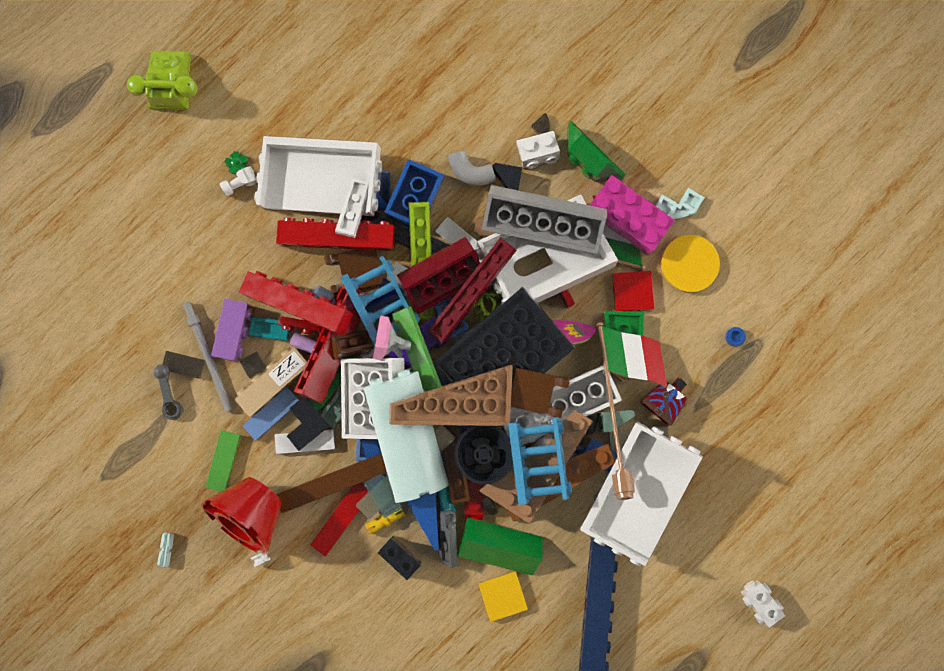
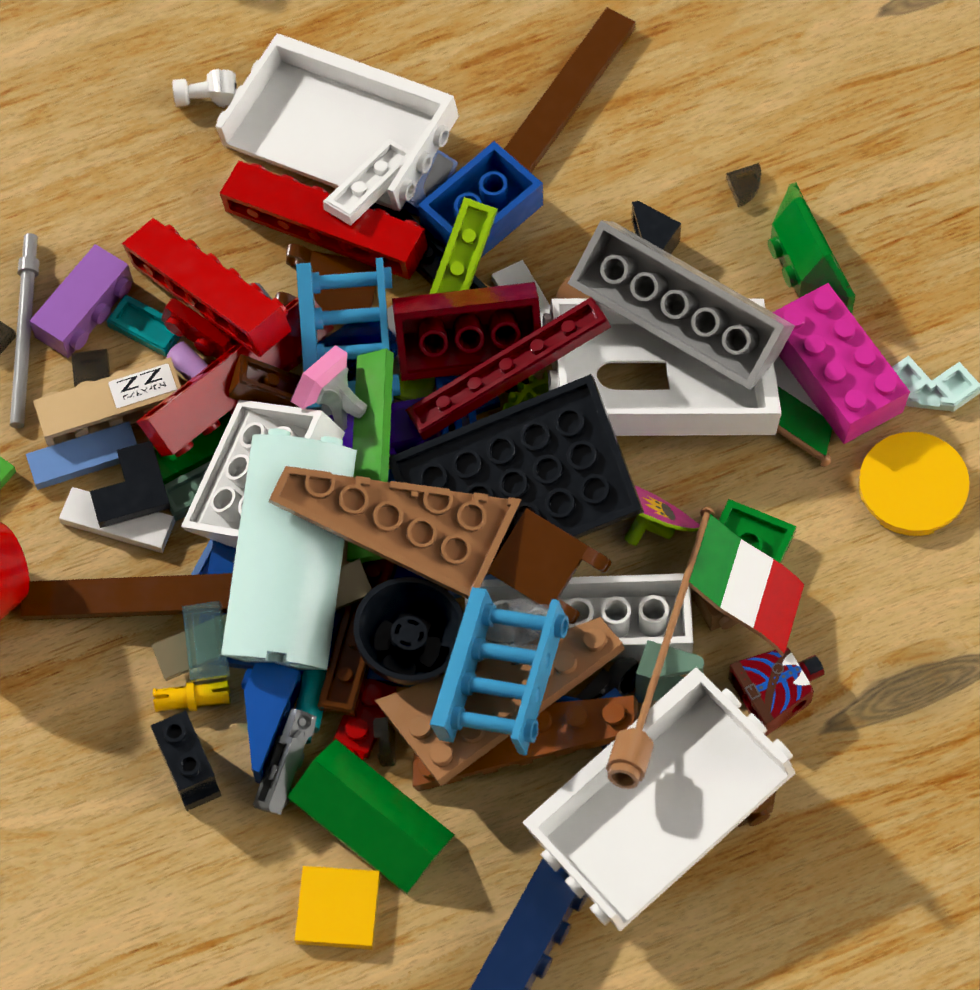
camera: 30 degrees right, 20 degrees down
green plant [224,151,248,174] -> none
red tile [310,483,370,557] -> none
light grey cylinder [448,151,496,186] -> none
white bracket [516,131,560,169] -> none
red tile [559,289,575,309] -> none
red tile [612,271,655,311] -> none
blue tile [725,327,746,347] -> none
none -> reddish brown tile [504,7,636,173]

